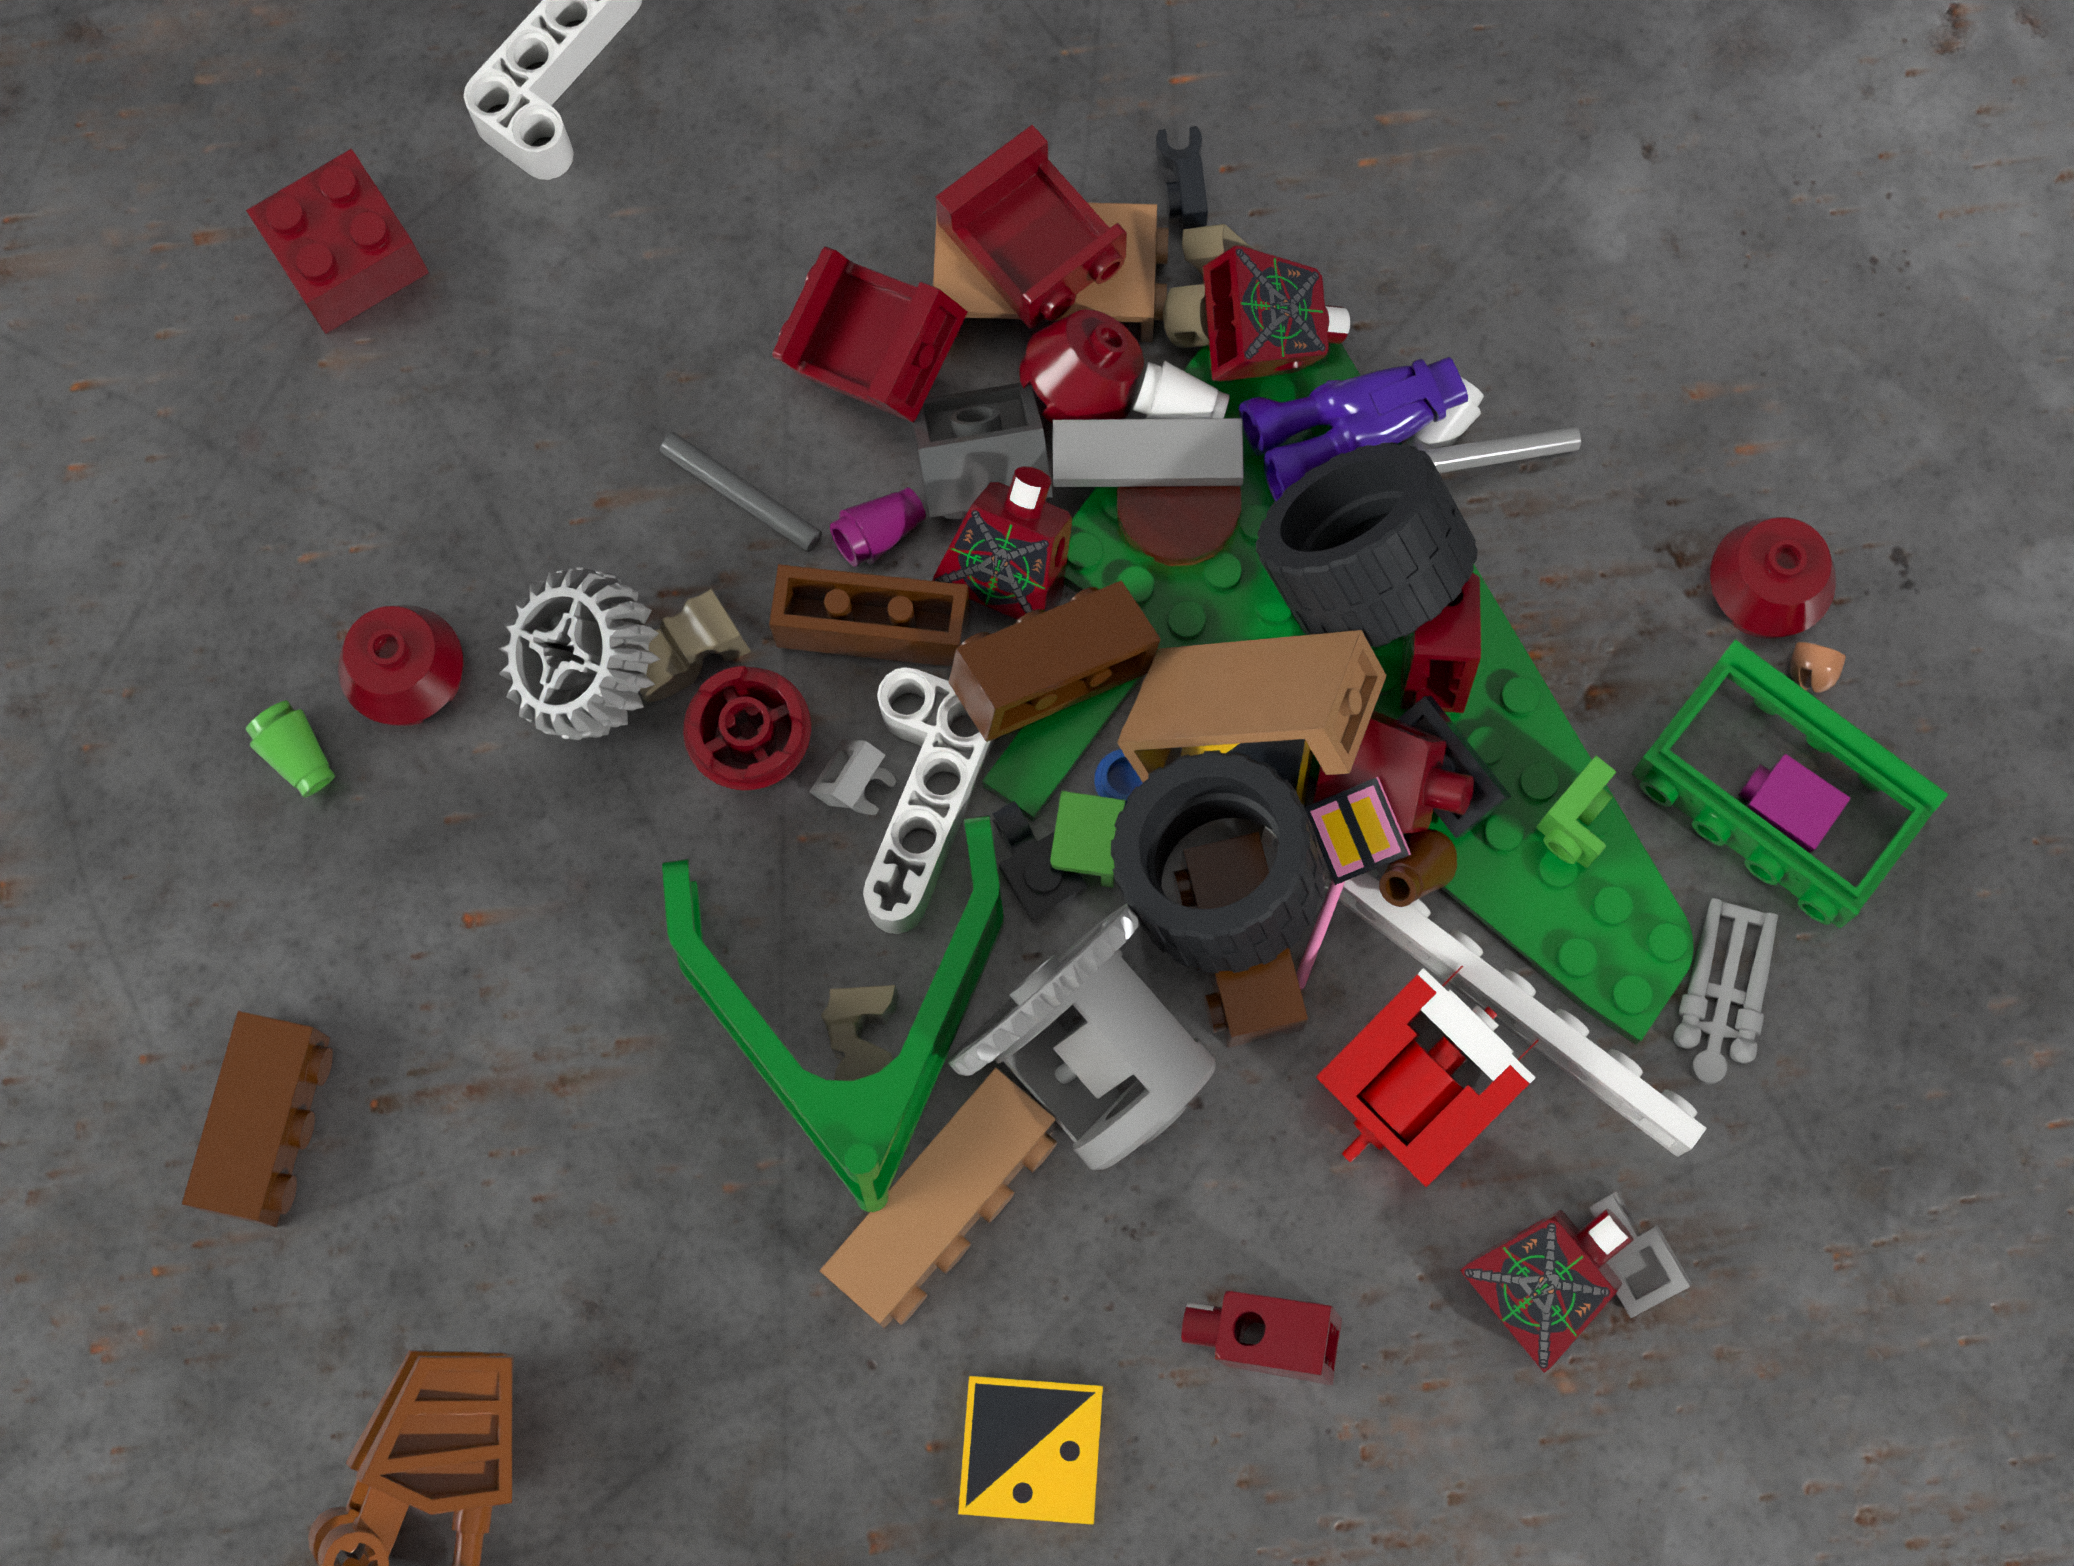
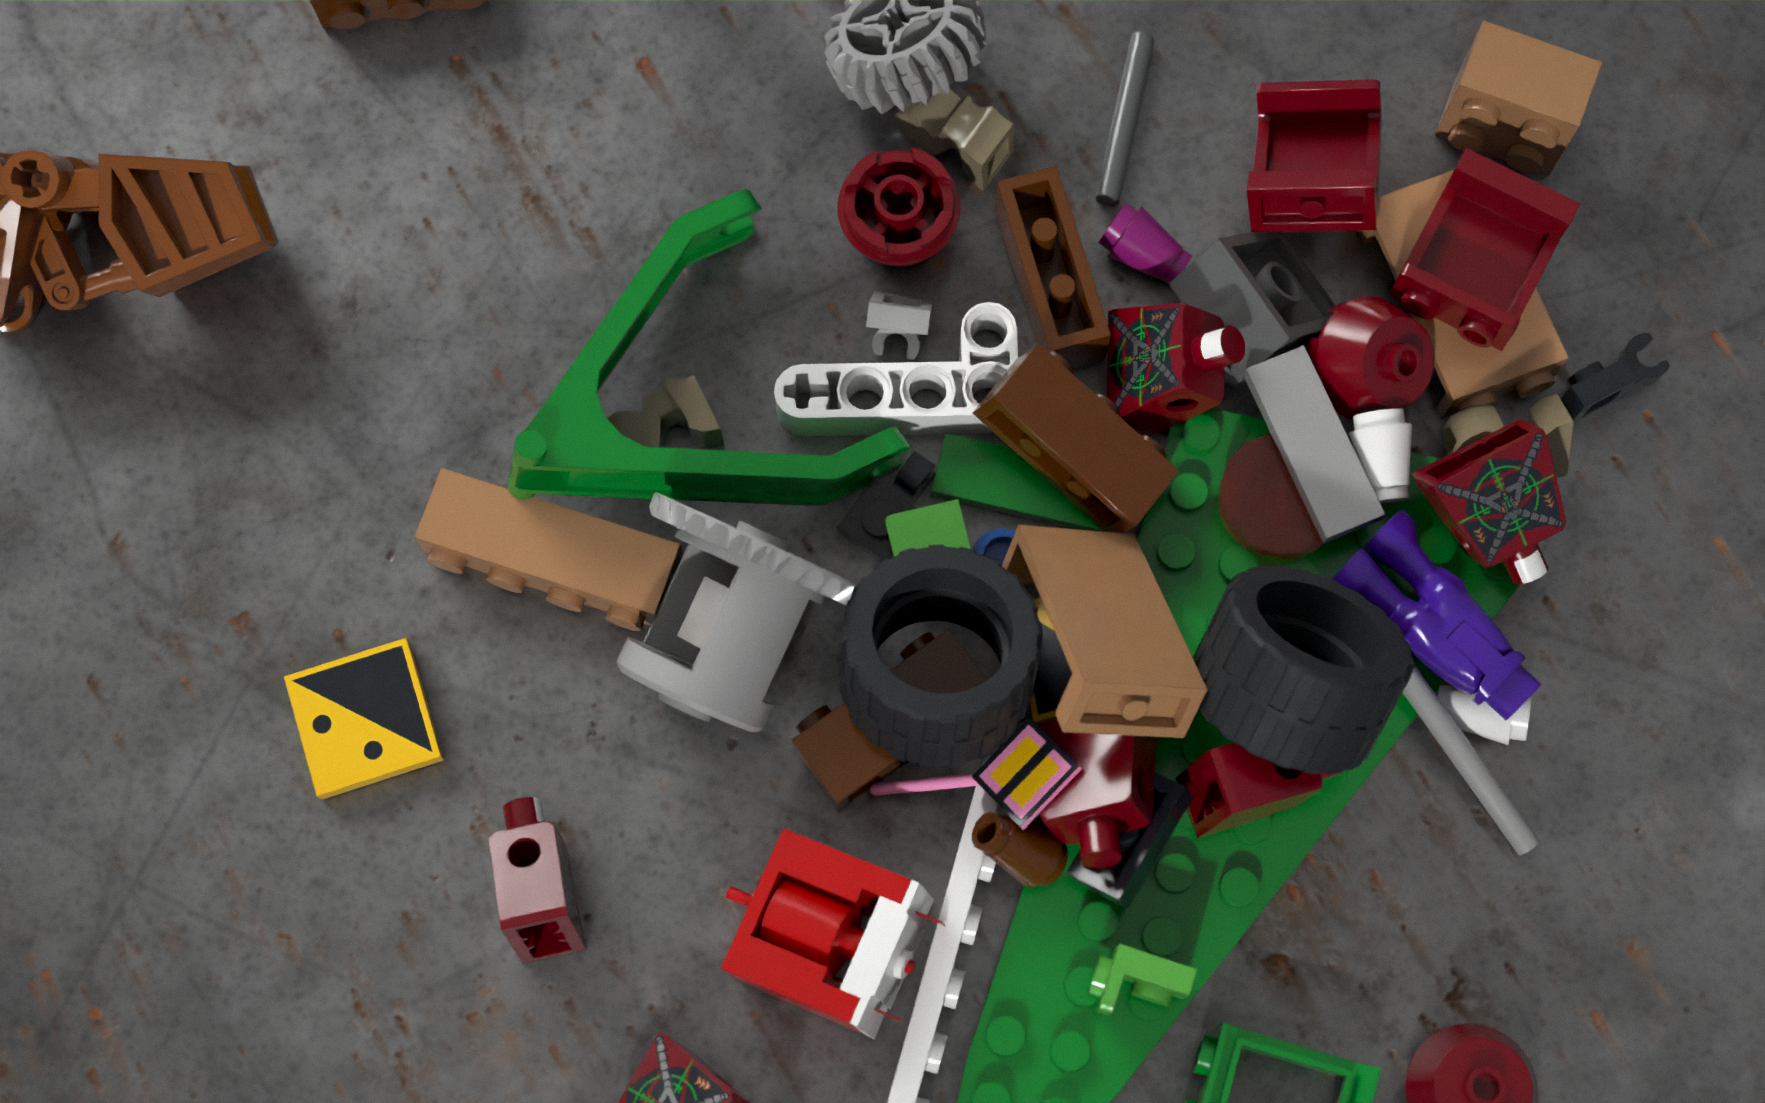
camera: 65 degrees right, 0 degrees up
none -> medium nougat brick [1435,20,1602,176]

